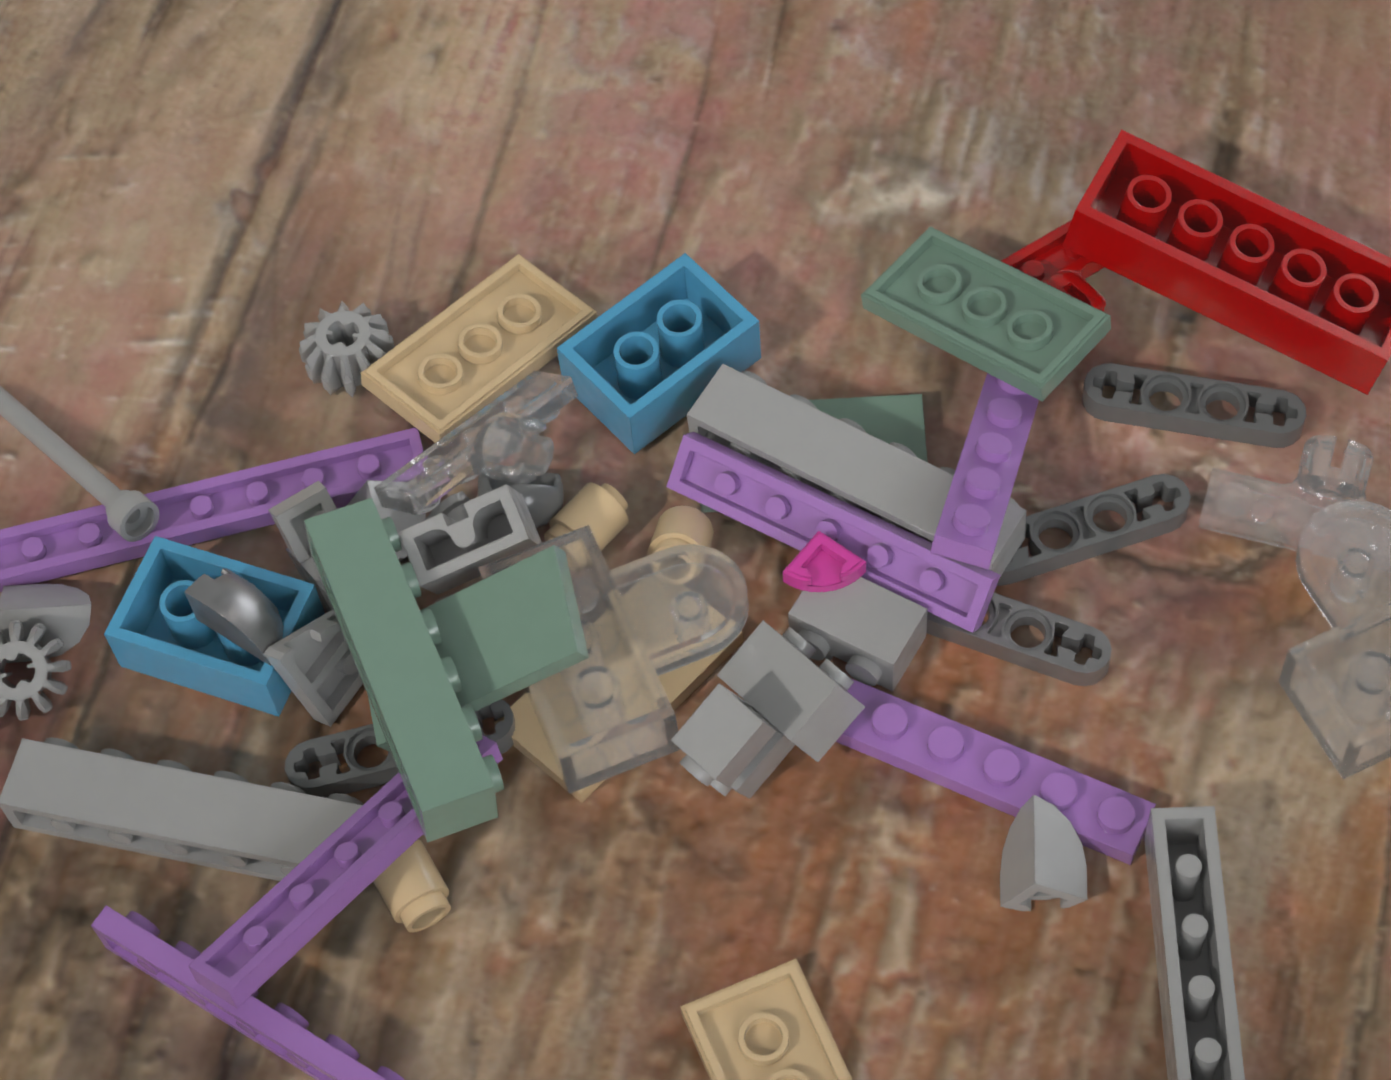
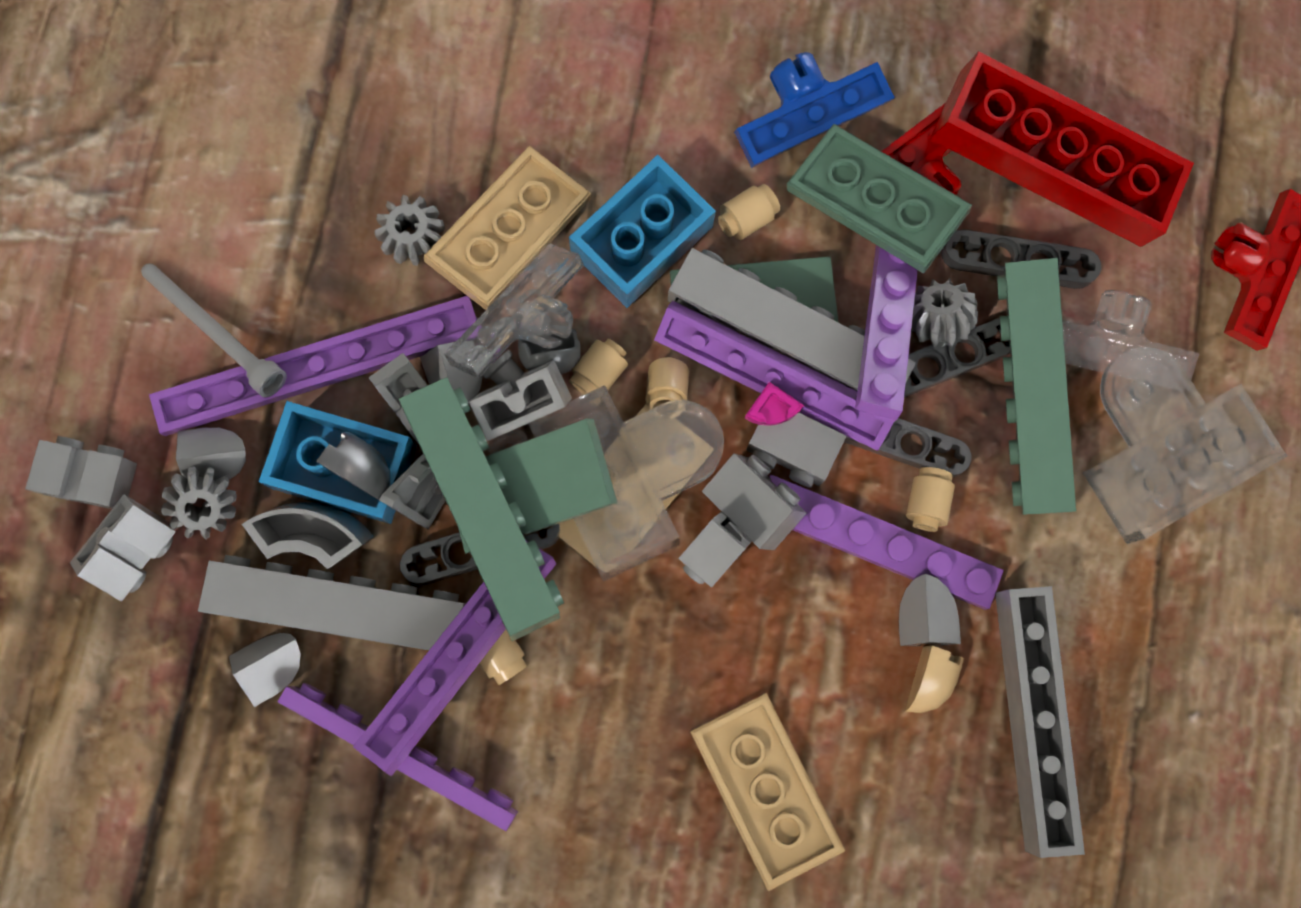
camera: 15 degrees left, 20 degrees up
none -> light grey brick [229,633,301,707]
none -> light grey brick [242,502,374,569]
none -> tan brick [718,184,780,240]
none -> blue plate [734,52,895,168]
none -> tan brick [905,646,964,713]
none -> tan brick [906,467,955,532]
none -> light grey gear [911,278,978,347]
none -> sand green brick [997,258,1076,515]

